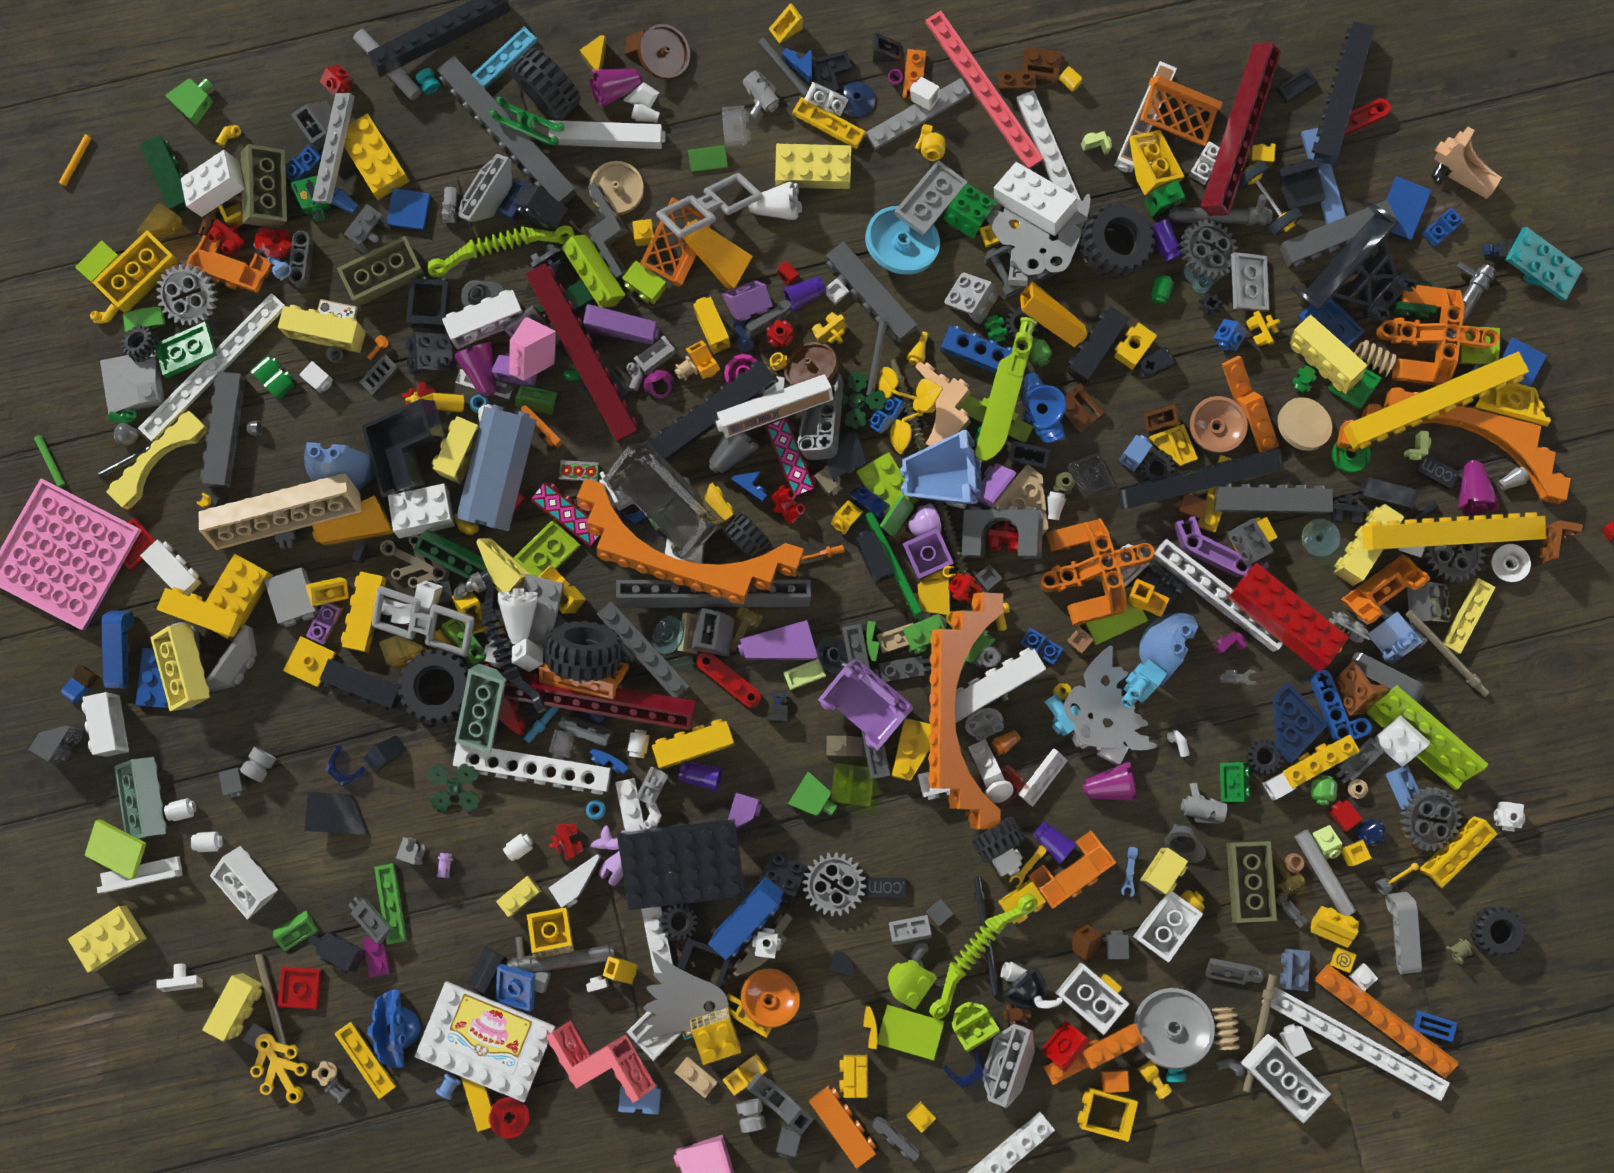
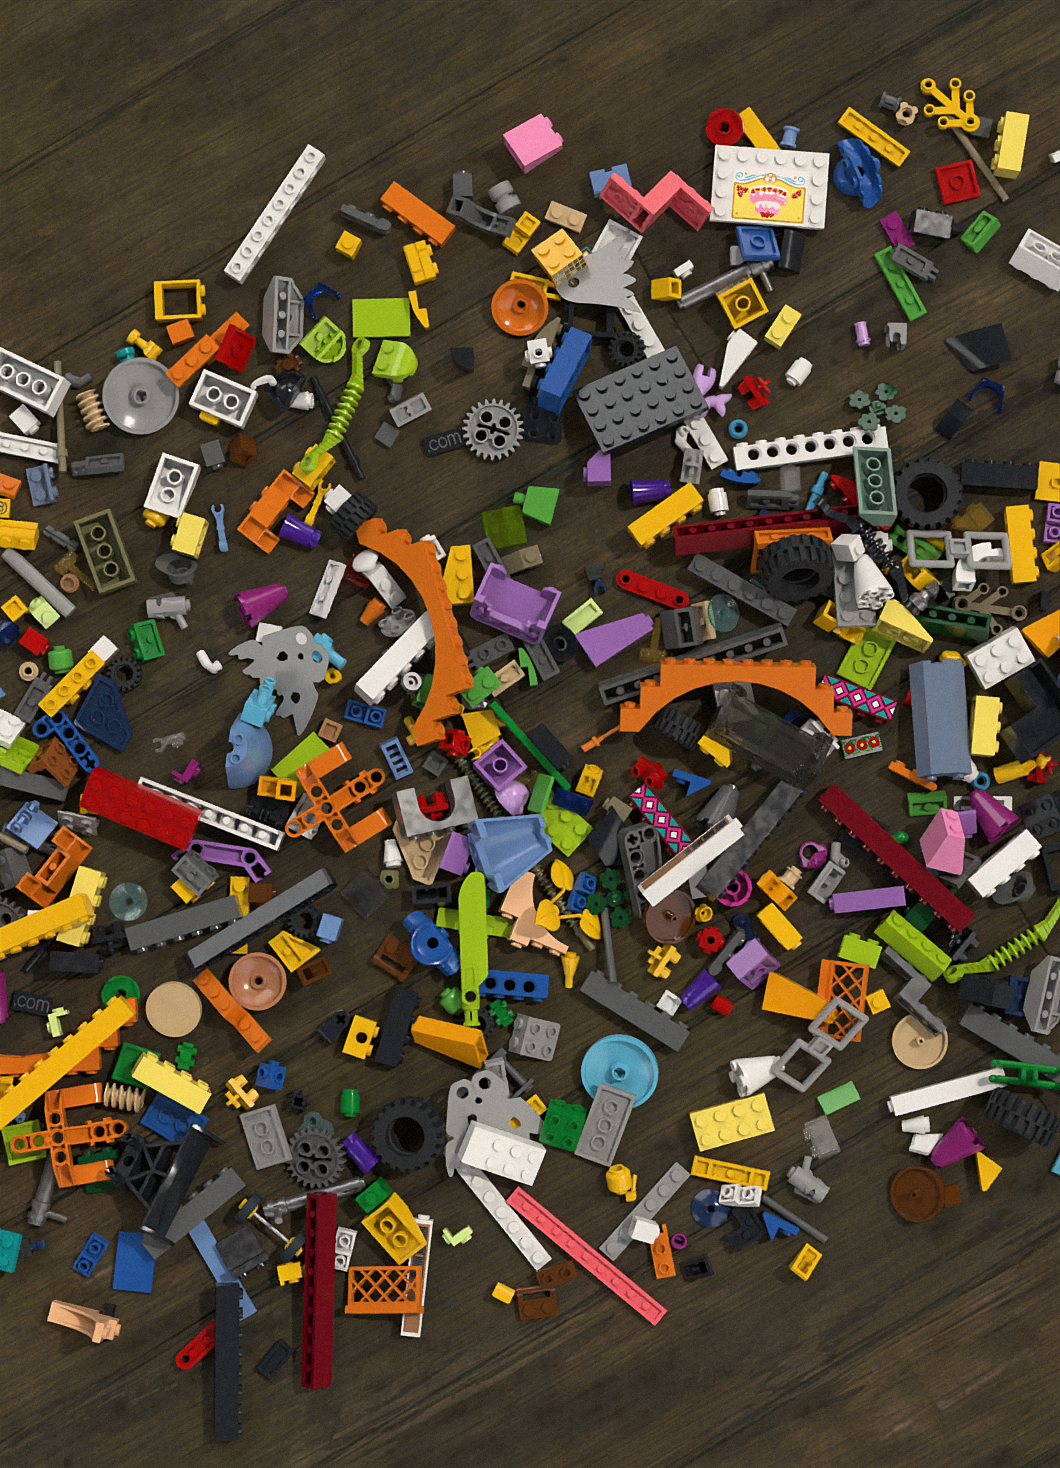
camera: 170 degrees right, 5 degrees up
none -> medium blue slope [379,736,414,780]

